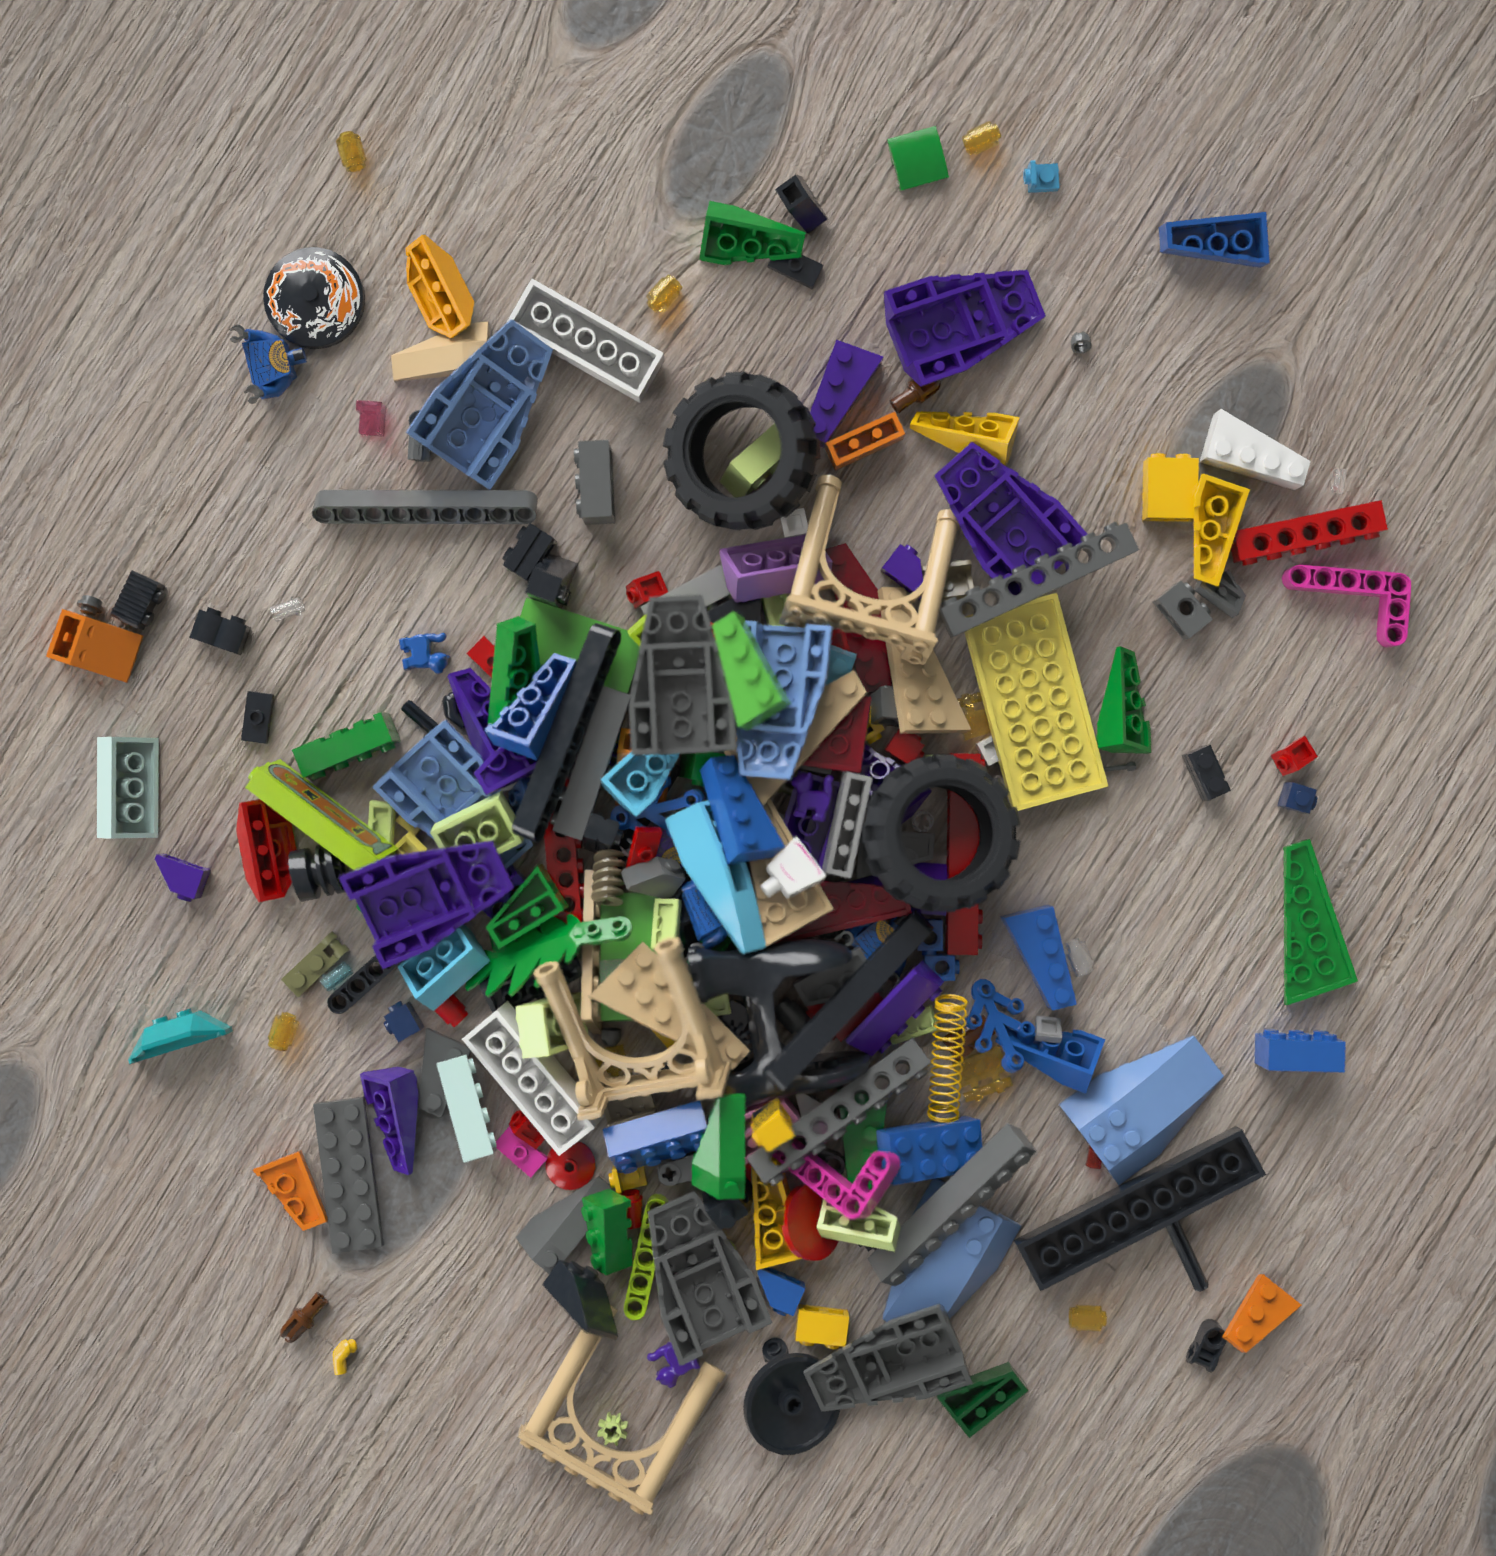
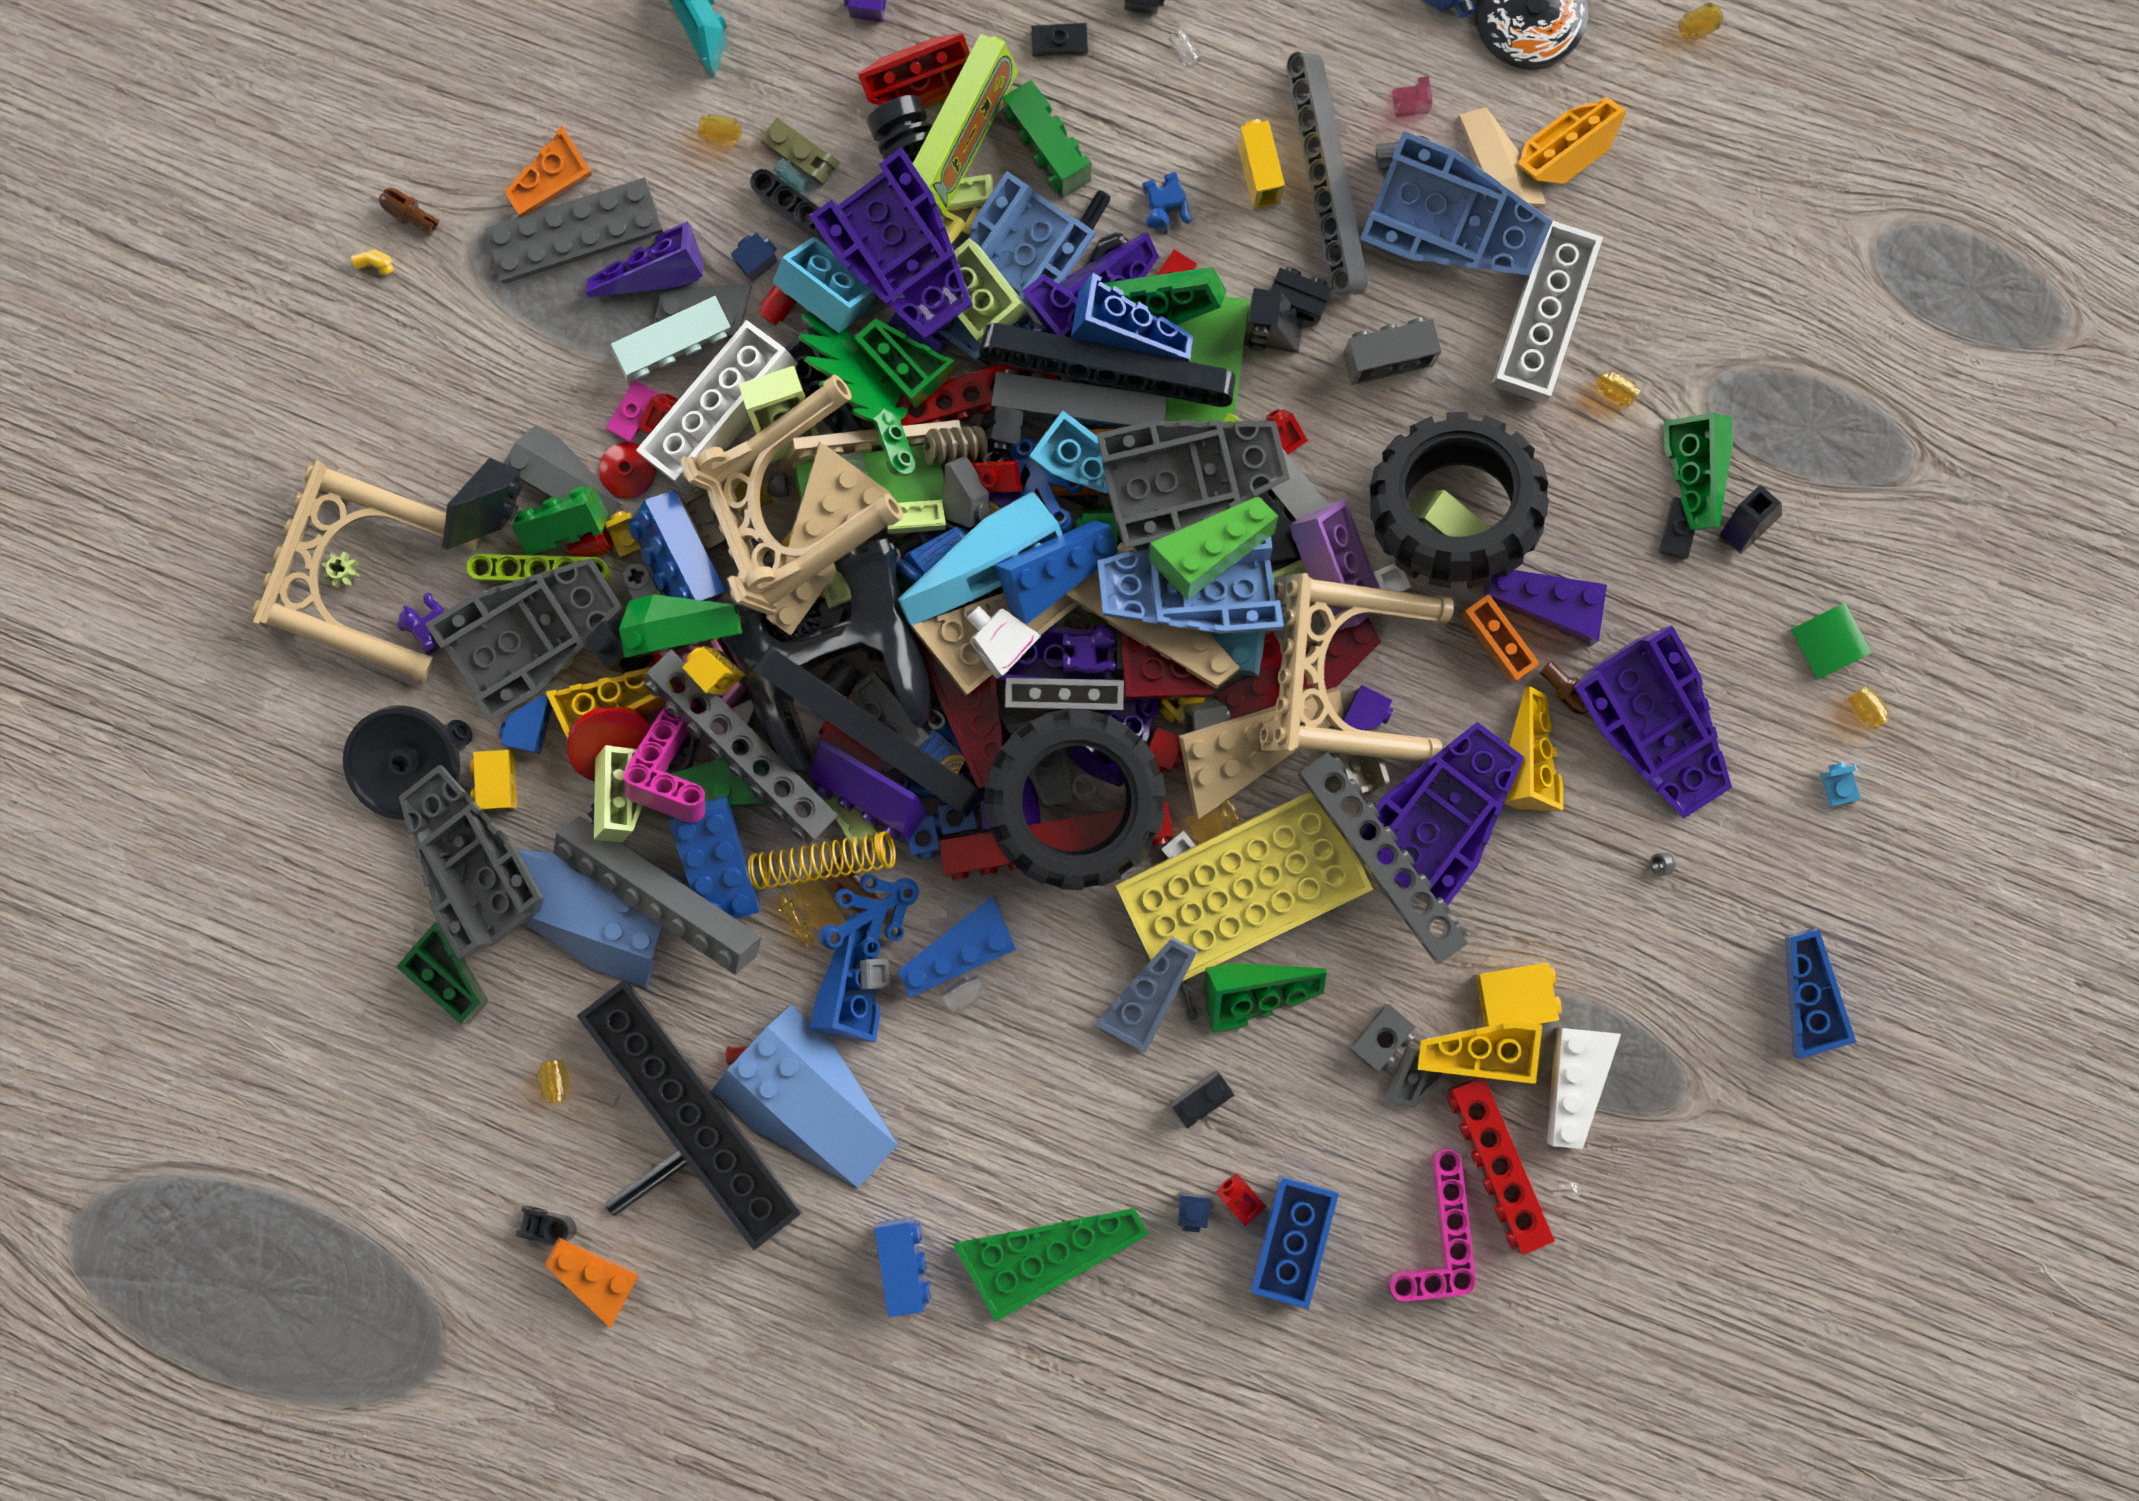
camera: 85 degrees right, 5 degrees down
none -> sand blue wing [1094,936,1198,1052]
none -> yellow brick [1237,120,1285,210]
none -> blue brick [1249,1175,1339,1309]

